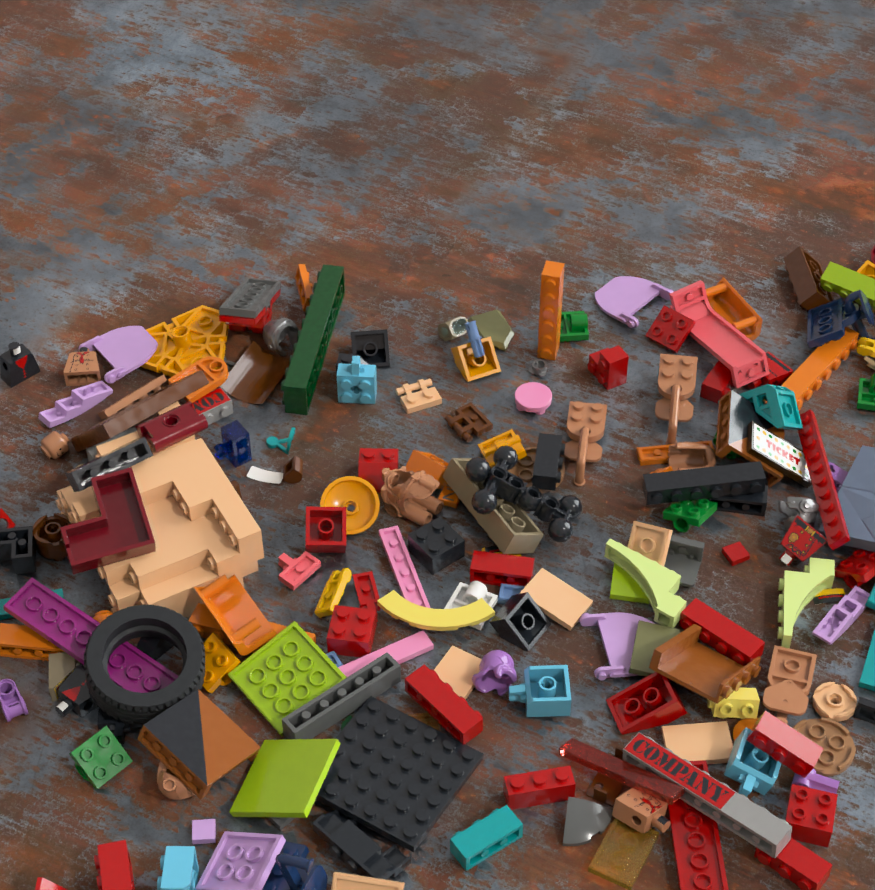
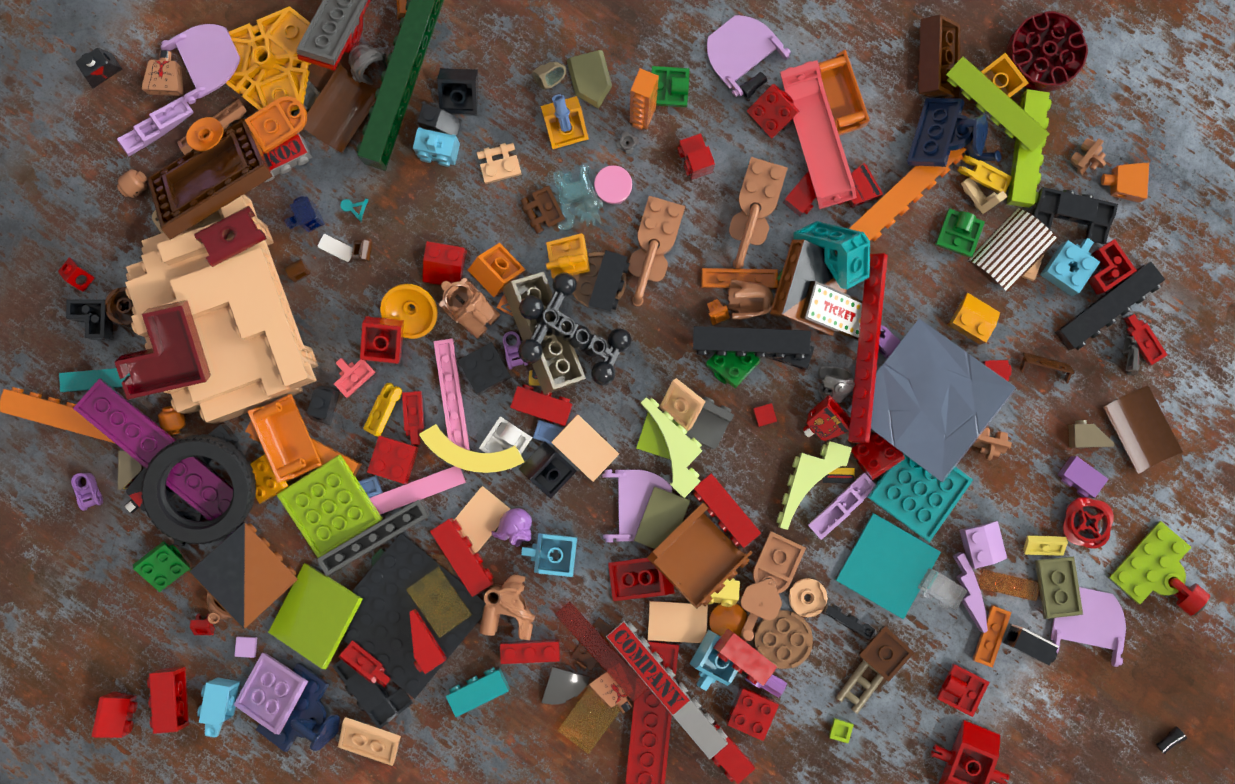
camera: 10 degrees right, 40 degrees up
black brick [65,437,153,492] -> none
none -> orange dish [186,117,223,151]
none -> red tile [189,613,215,635]
none -> black torso [307,385,340,425]
none -> red hinge [339,640,390,687]
none -> clear yellow tile [406,567,472,638]
none -> red slope [410,609,447,674]
none -> nougat helmet [479,575,536,640]
none -> medium lavender piece [503,331,528,370]
none -> clear light blue animal [553,165,603,230]
none -> black pin [739,72,767,99]

